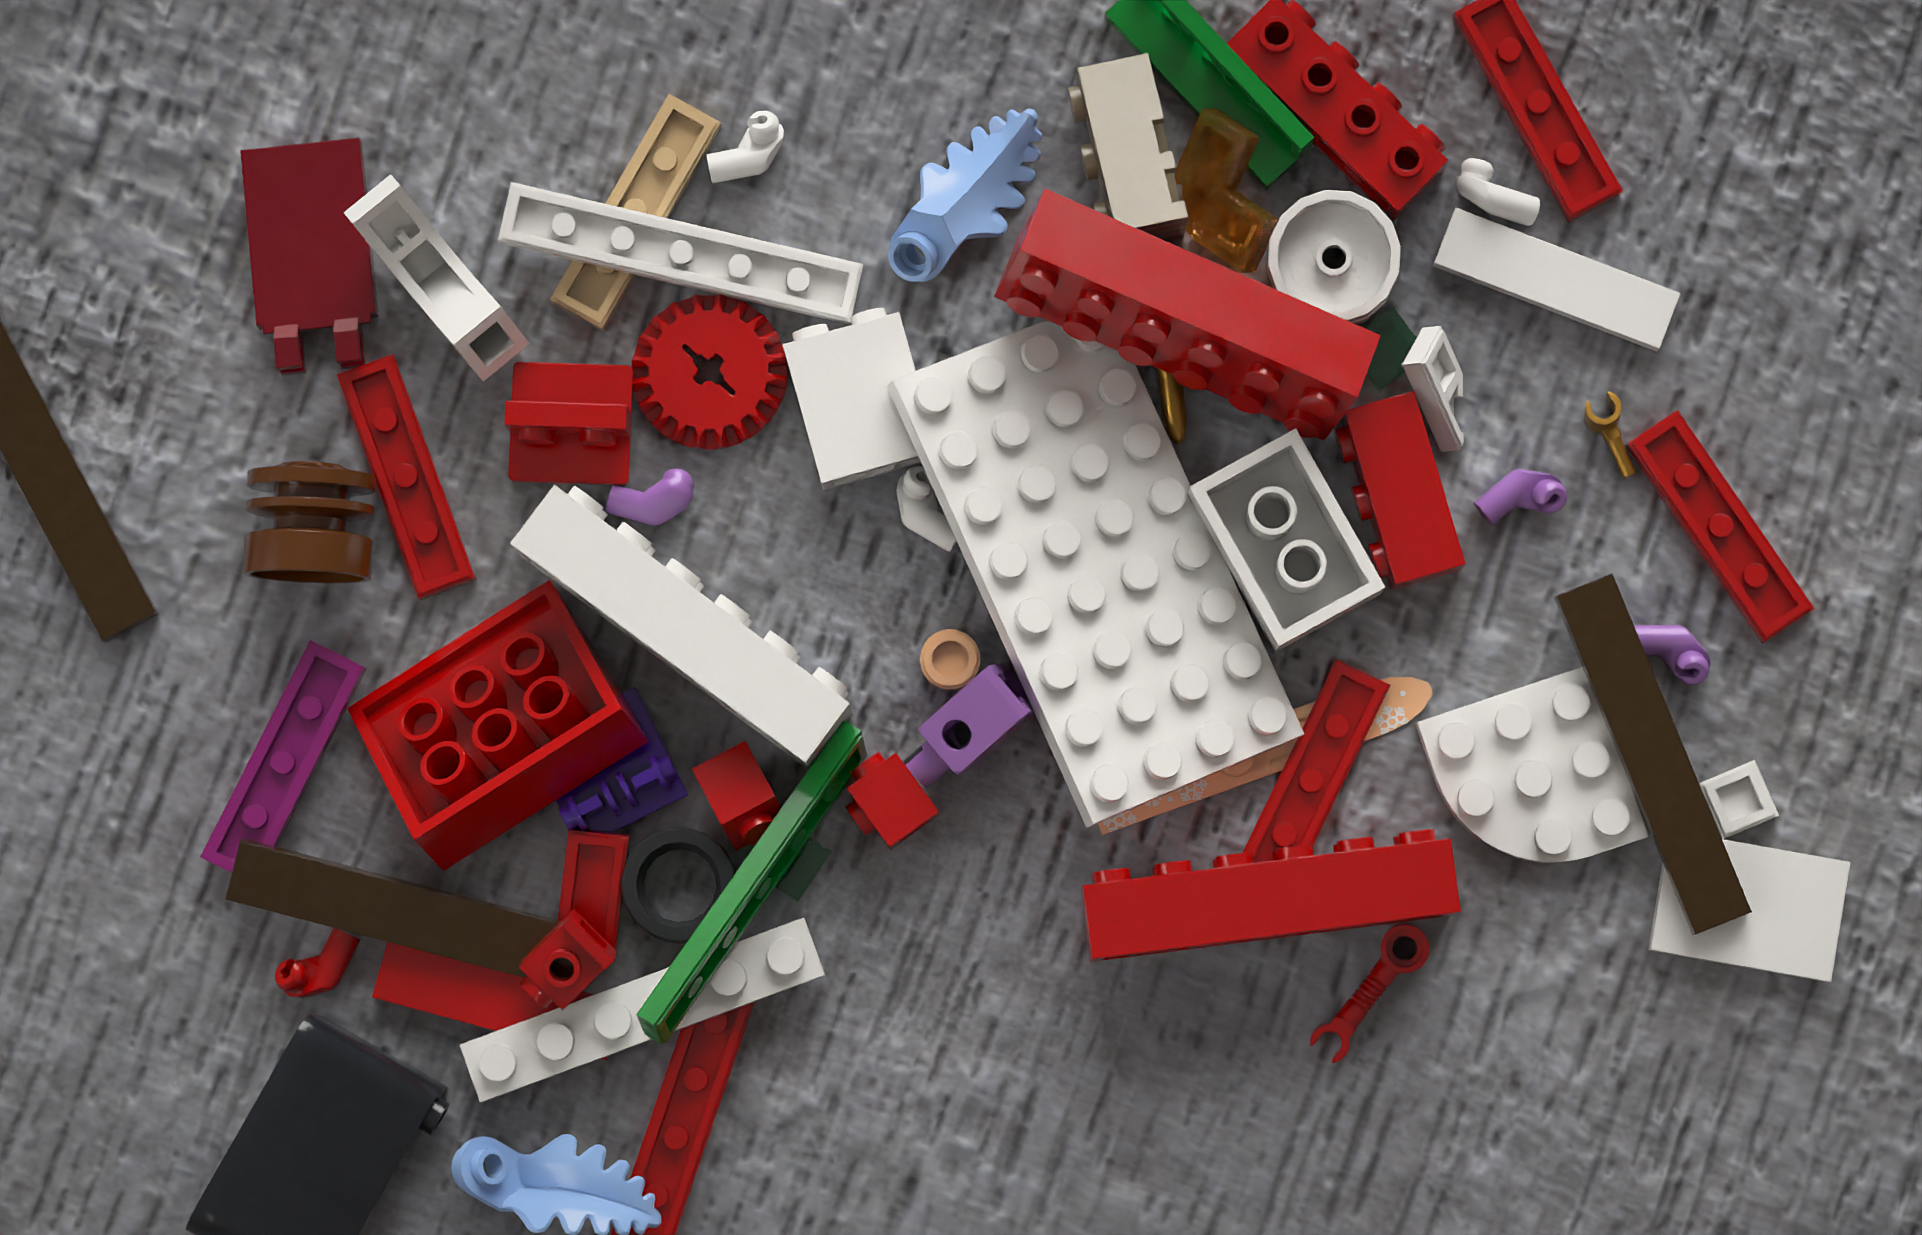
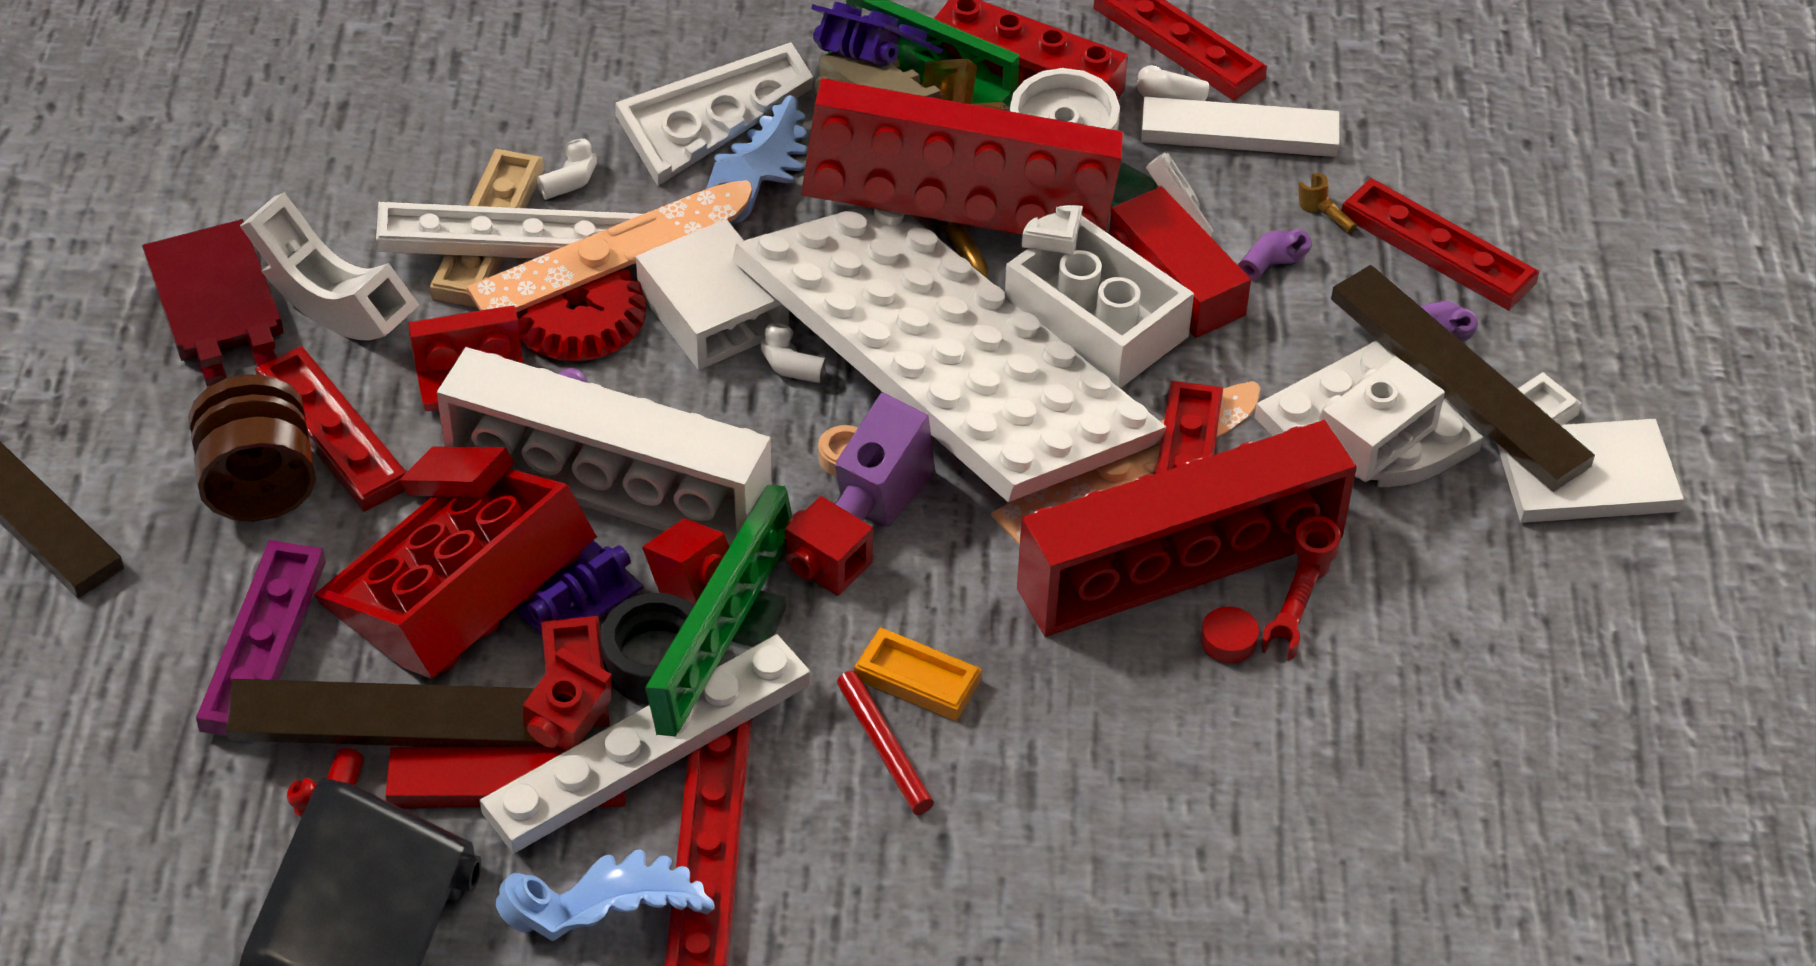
camera: 20 degrees left, 35 degrees down
none -> red tile [399,446,515,498]
none -> light nougat piece [467,180,752,312]
none -> white wing [615,42,813,186]
none -> dark purple hinge [811,1,943,66]
none -> red bar [836,671,934,815]
none -> light orange tile [854,627,982,722]
none -> white tile [1022,205,1083,255]
none -> red tile [1200,606,1259,663]
none -> white brick [1319,356,1445,483]

